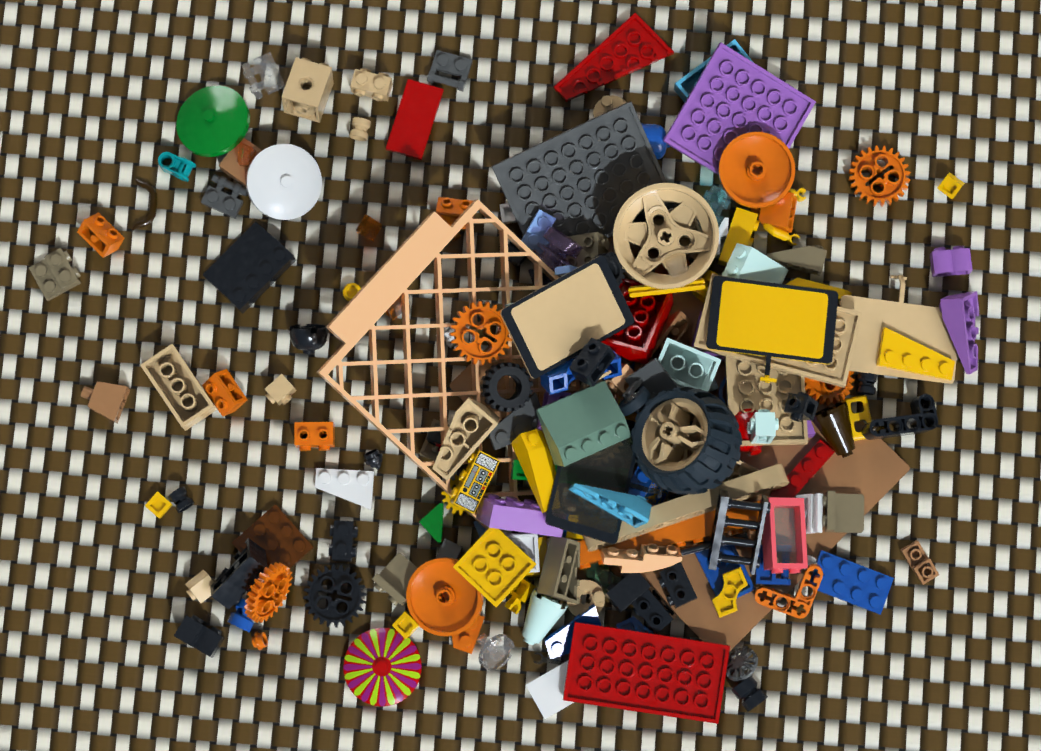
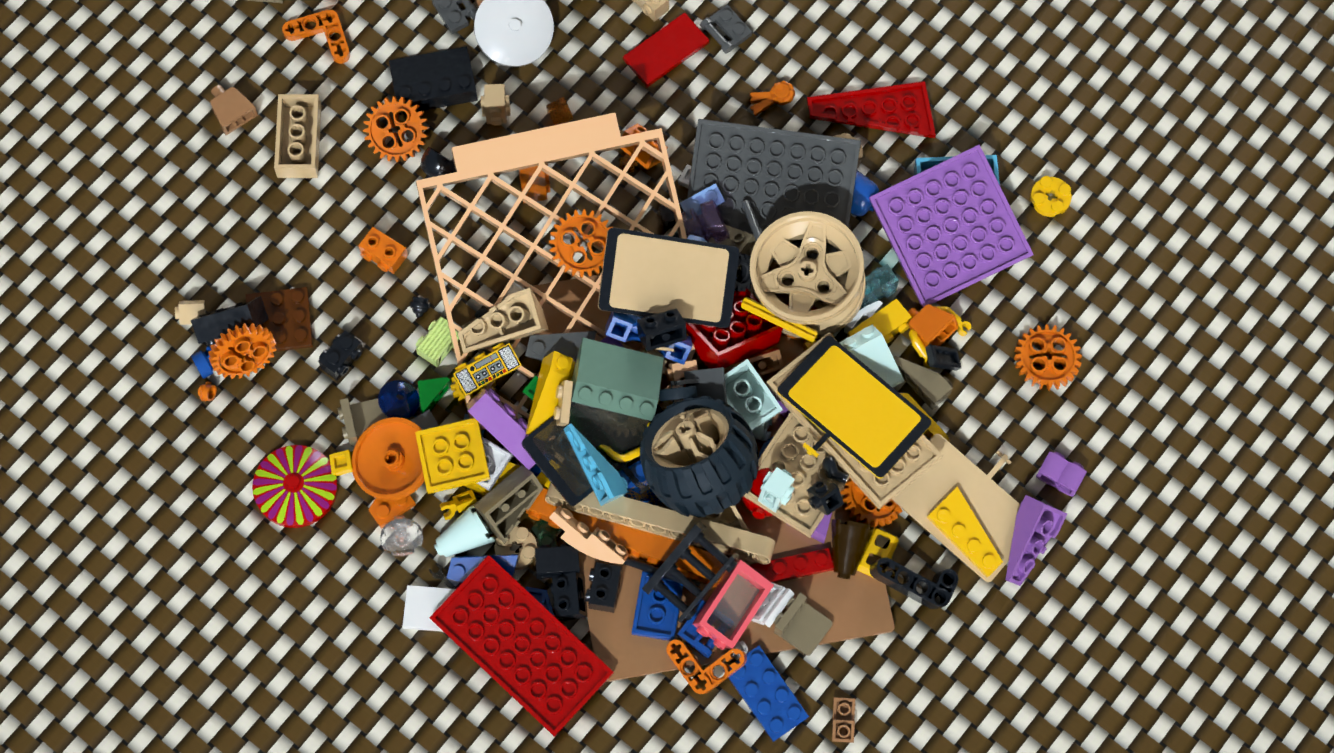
camera: 30 degrees right, 10 degrees down
yellow plate [145,491,173,519] -> none
black wheel [168,487,195,513] -> none
black brick [174,615,225,658] -> none
orange brick [202,369,248,416] -> none
tan brick [265,374,296,406] -> none
black gear [303,564,367,628] -> none
white wing [315,468,374,510] -> none
tan wheel [349,117,371,141] -> none
black tyre [480,362,533,412] -> none
yellow tile [712,567,748,618] -> none
orange dish [718,132,795,208] -> none
dark grey wheel [726,646,758,681] -> none
black wheel [731,675,768,712] -> none
black wheel [856,373,877,395] -> none
yellow plate [937,172,965,199] -> none
none -> orange beam [282,10,350,64]
none -> orange gear [363,96,429,162]
none -> clear blue dish [378,380,420,419]
none -> yellowish green brick [416,317,459,367]
none -> tan brick [481,84,511,126]
none -> tan plate [554,380,573,426]
none -> yellow animal [599,422,651,462]
none -> dark grey bar [742,200,762,241]
none -> orange piece [750,81,795,116]
none -> black arm [822,455,849,484]
none -> black plate [925,344,961,371]
none -> yellow plate [1030,176,1072,217]

